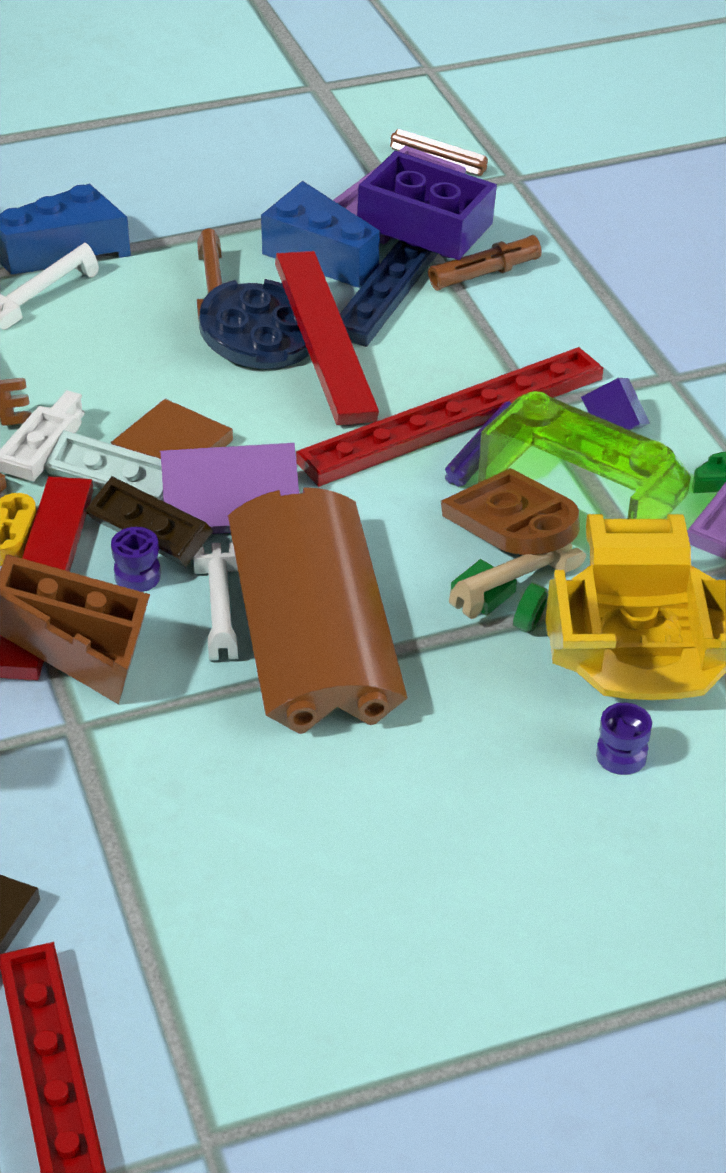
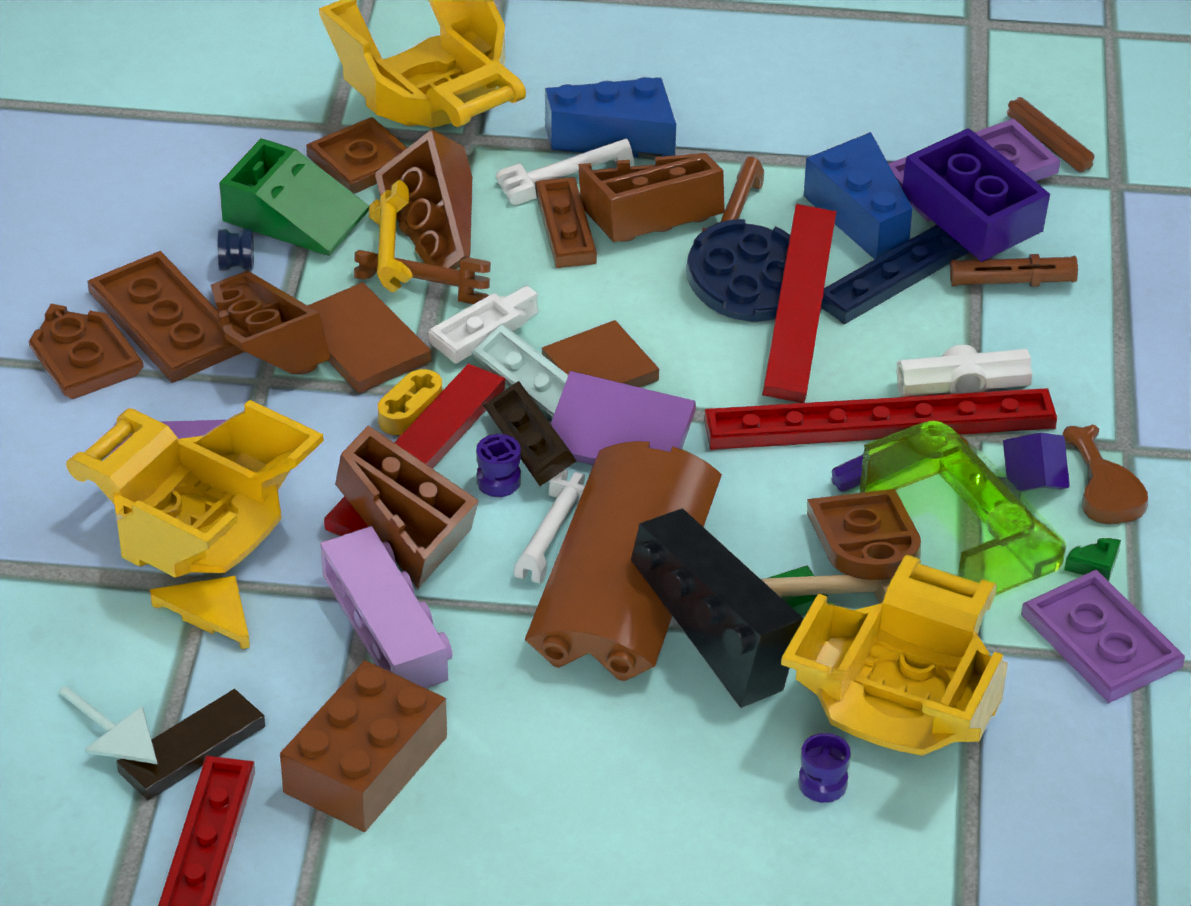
camera: 25 degrees right, 0 degrees up
none -> dark orange brick [280,660,447,833]
none -> lavender brick [320,526,452,688]
none -> dark orange tile [535,177,597,268]
none -> dark orange wedge [578,153,725,242]
none -> black wedge [631,508,804,708]
none -> white piece [896,344,1032,397]
none -> dark orange piece [1062,424,1148,524]

